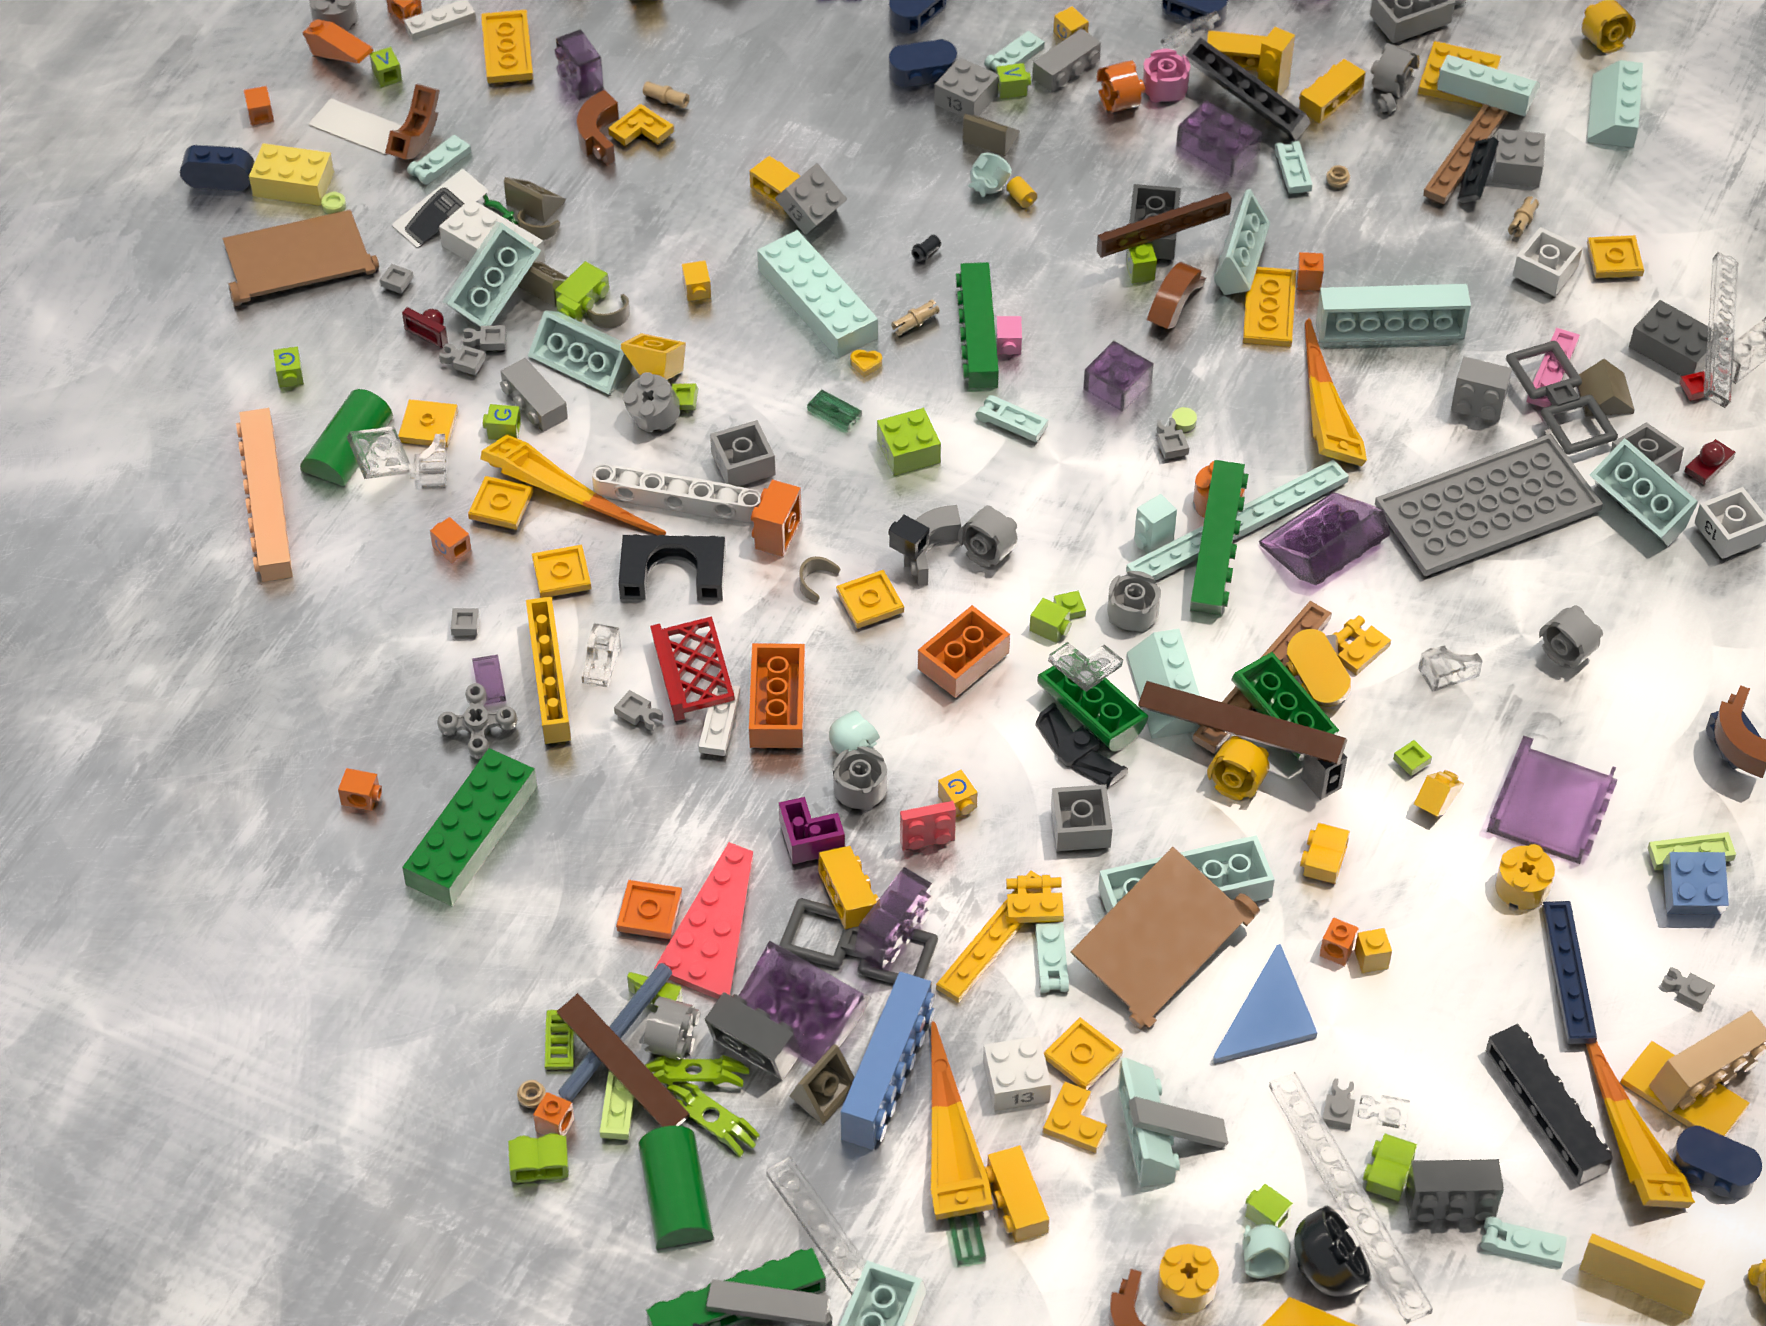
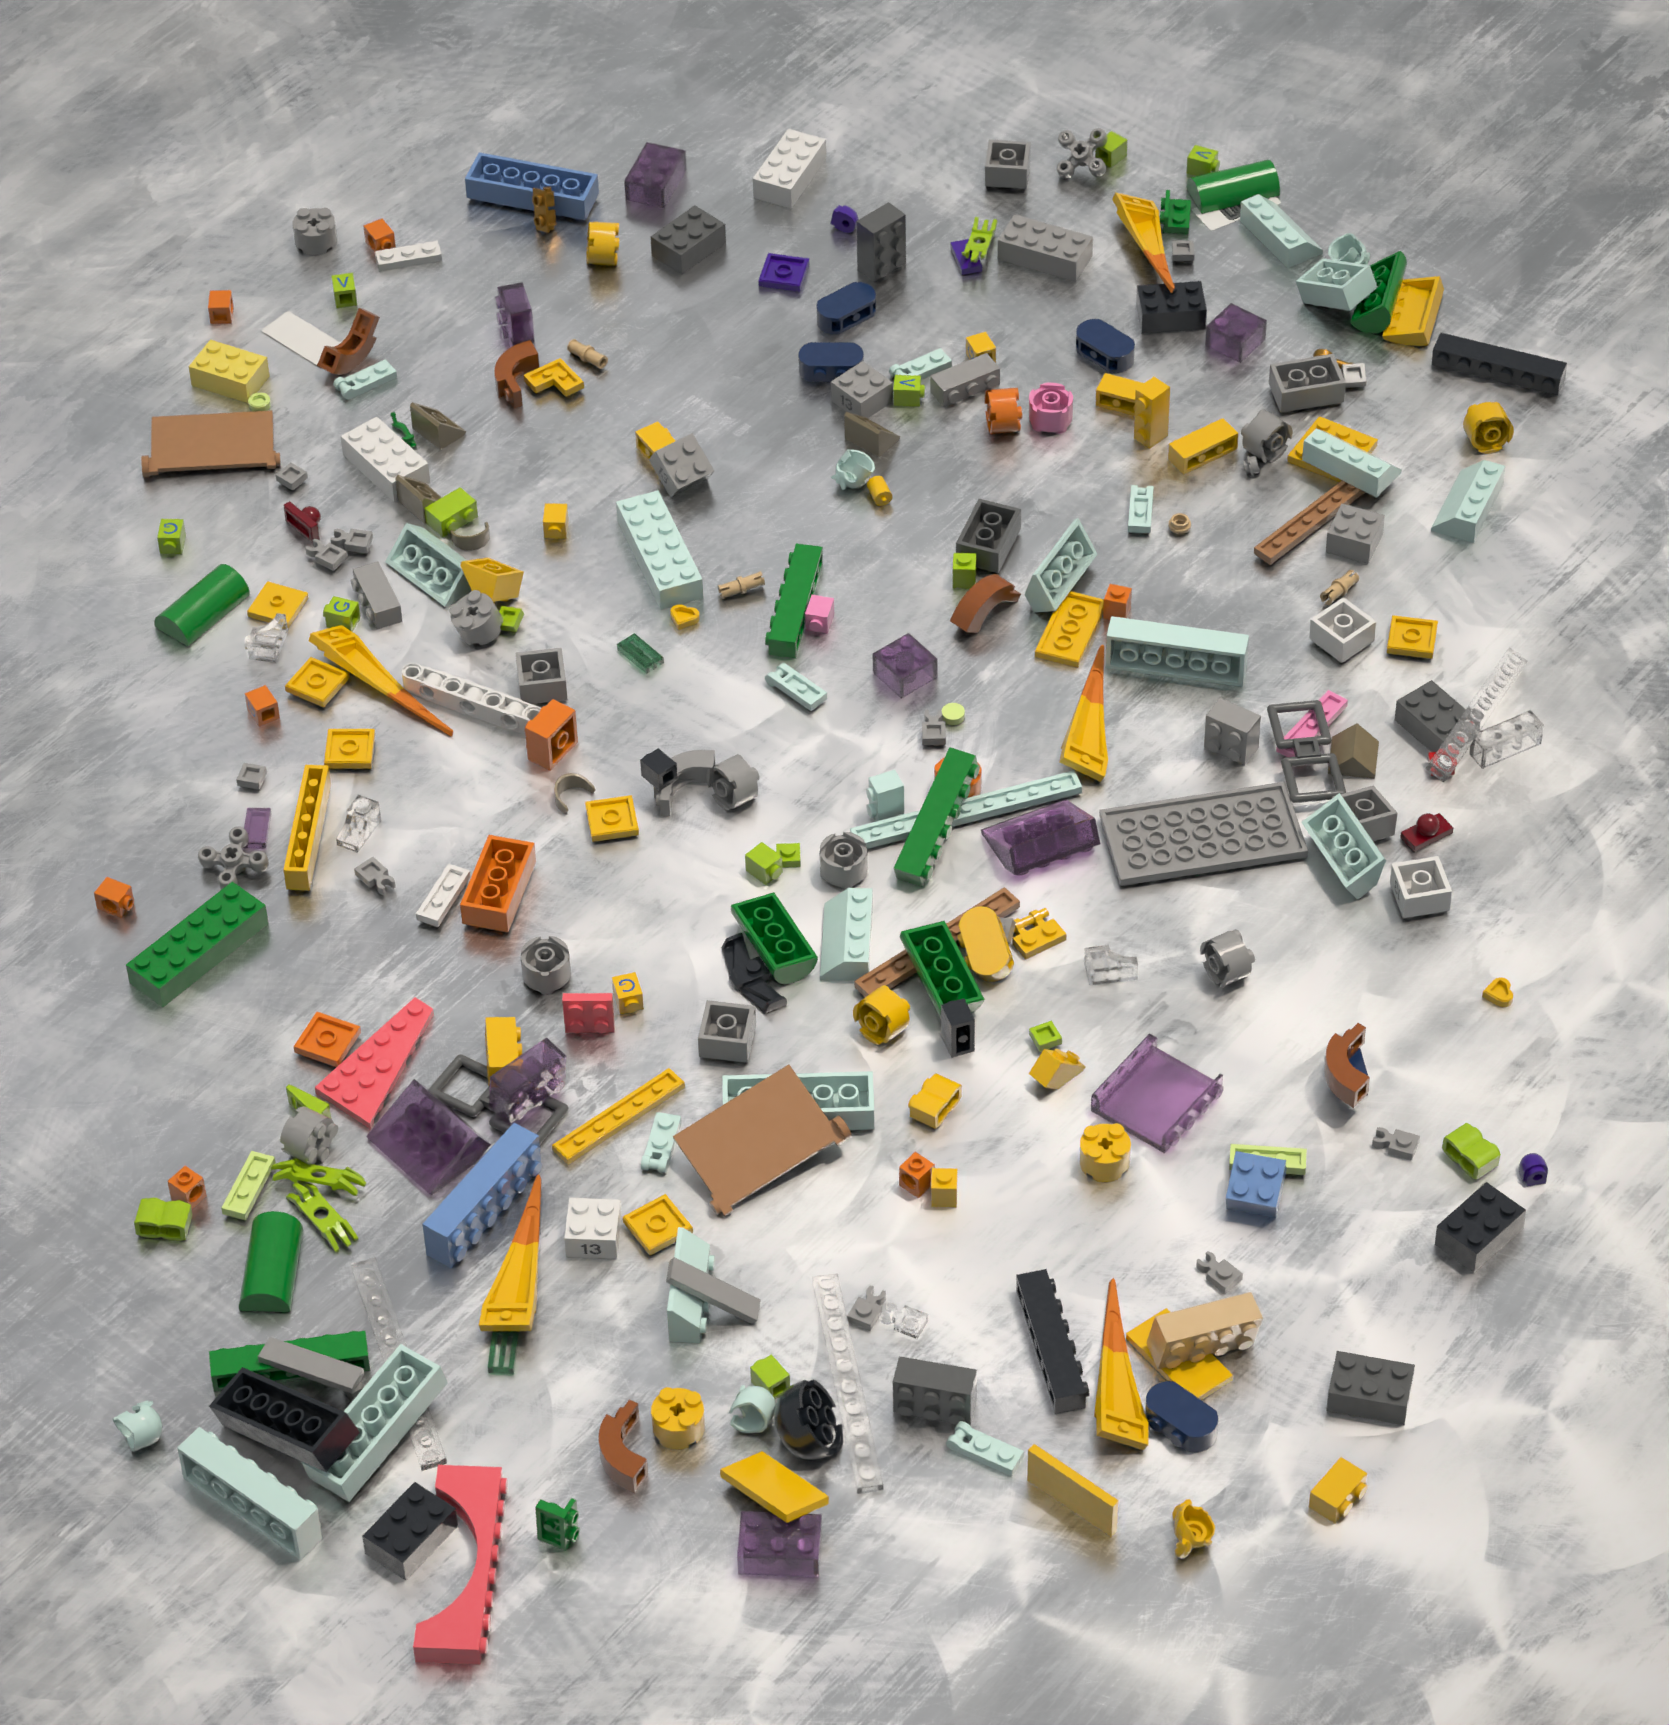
camera: 15 degrees right, 5 degrees down
dark blue brick [180,145,254,191] -> none
light nougat brick [236,408,293,582] -> none
orange slope [302,20,374,64] -> none
clear plate [347,427,412,479] -> none
sticker [392,169,488,247] -> none
light aqua slope [443,222,541,327] -> none
yellow plate [481,10,533,84] -> none
dark tan helmet [517,209,560,240] -> none
tan plate [517,1080,546,1108] -> none
lime slope [545,1010,575,1070] -> none
lime plate [556,294,583,322] -> none
reddish brown tile [556,993,690,1127] -> none
sand blue axle [558,963,672,1102] -> none
black arch [618,534,726,601] -> none
red fence [650,616,735,721] -> none
dark grey brick [704,992,801,1081] -> none
magenta brick [778,797,845,864] -> none
dark tan slope [790,1044,855,1124] -> none
light aqua helmet [829,710,880,754] -> none
lime brick [877,408,941,476] -> none
black pin [911,234,942,262] -> none
orange brick [917,605,1010,698] -> none
yellow brick [985,1145,1050,1243] -> none
yellow plate [1006,875,1064,923] -> none
yellow plate [1043,1082,1107,1153] -> none
clear plate [1048,642,1124,692] -> none
reddish brown plate [1097,192,1232,258] -> none
reddish brown tile [1138,681,1348,765] -> none
clear plate [1160,11,1220,49] -> none
clear purple brick [1176,100,1262,178] -> none
black brick [1186,37,1311,141] -> none
medium blue tile [1213,944,1318,1064] -> none
lime brick [1363,1133,1418,1201] -> none
black tile [1457,137,1499,203] -> none
dark blue tile [1542,901,1597,1044] -> none

